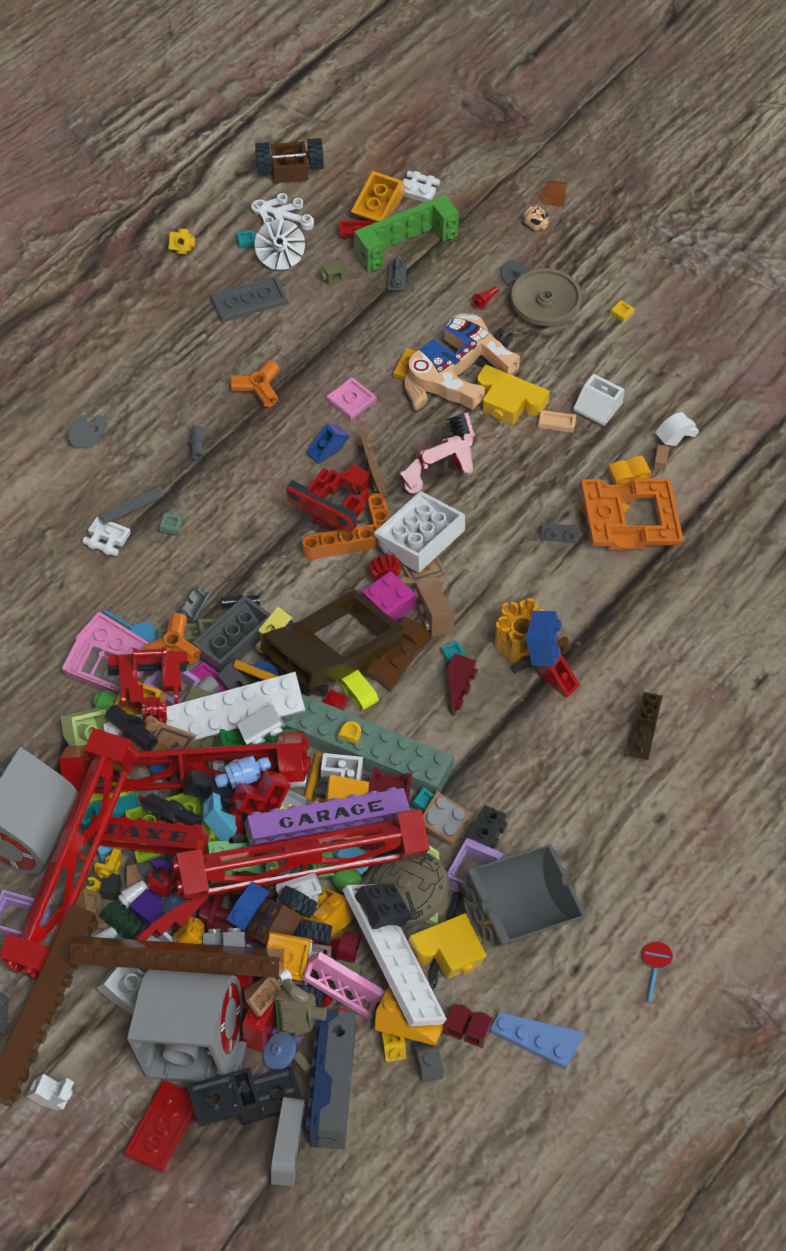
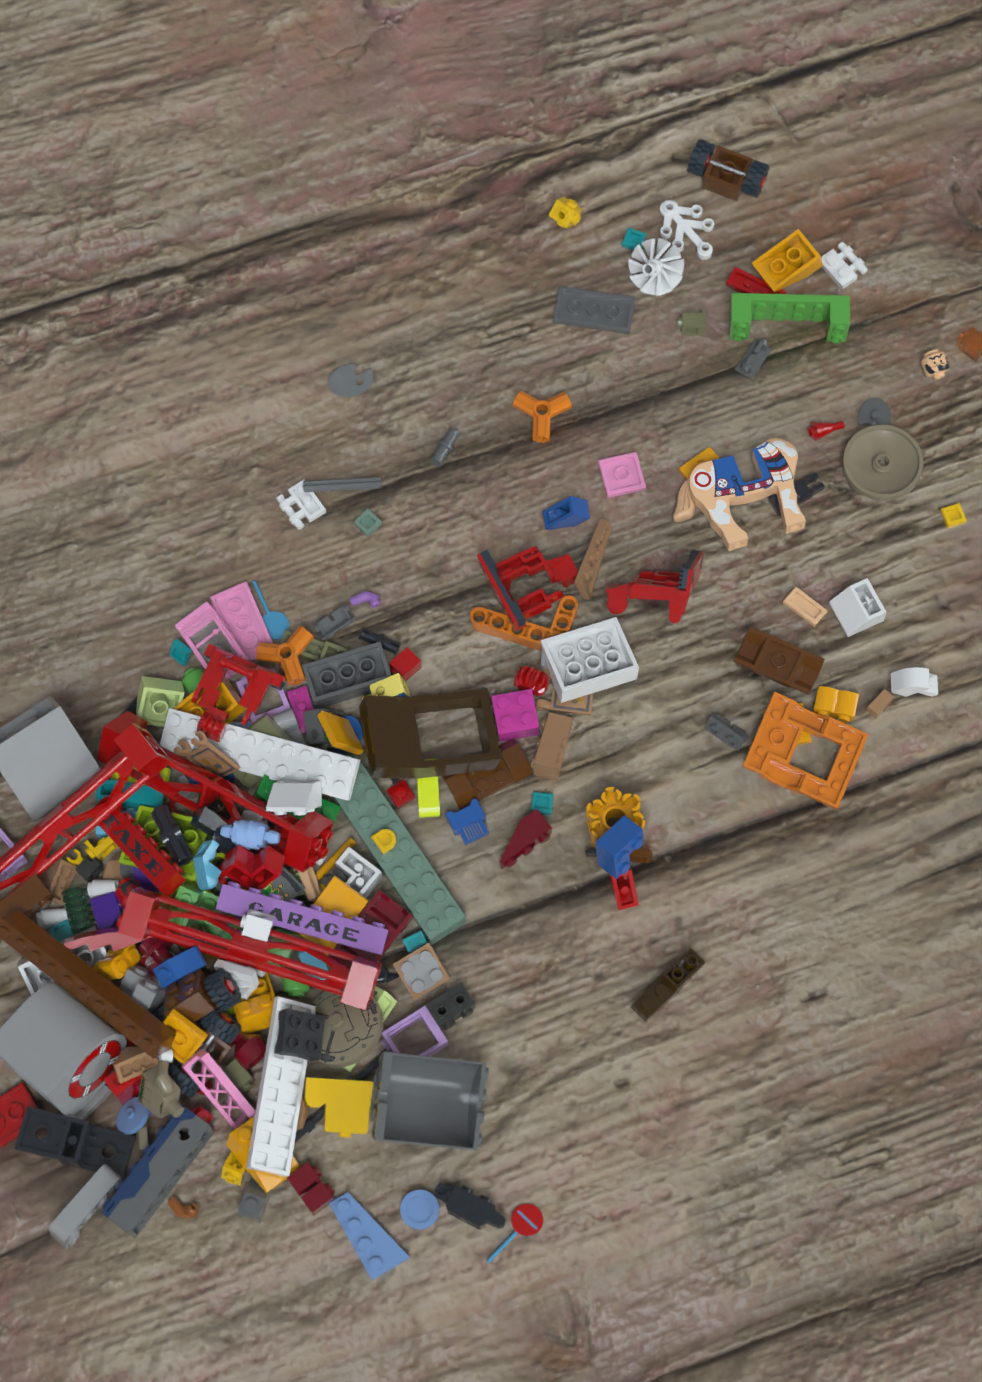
camera: 35 degrees right, 15 degrees up
black piece [105,704,158,751] -> none
yellow brick [477,364,550,424] -> none
none -> dark orange arm [167,1196,199,1219]
none -> teal tile [169,639,192,667]
none -> white brick [240,909,275,942]
none -> light nougat tile [298,867,322,902]
none -> medium lavender arm [350,591,381,608]
none -> red brick [389,647,422,682]
none -> medium blue piece [400,1190,440,1230]
none -> black hinge [434,1182,506,1230]
none -> blue piece [445,798,489,846]
none -> reddish brown piece [733,626,825,695]

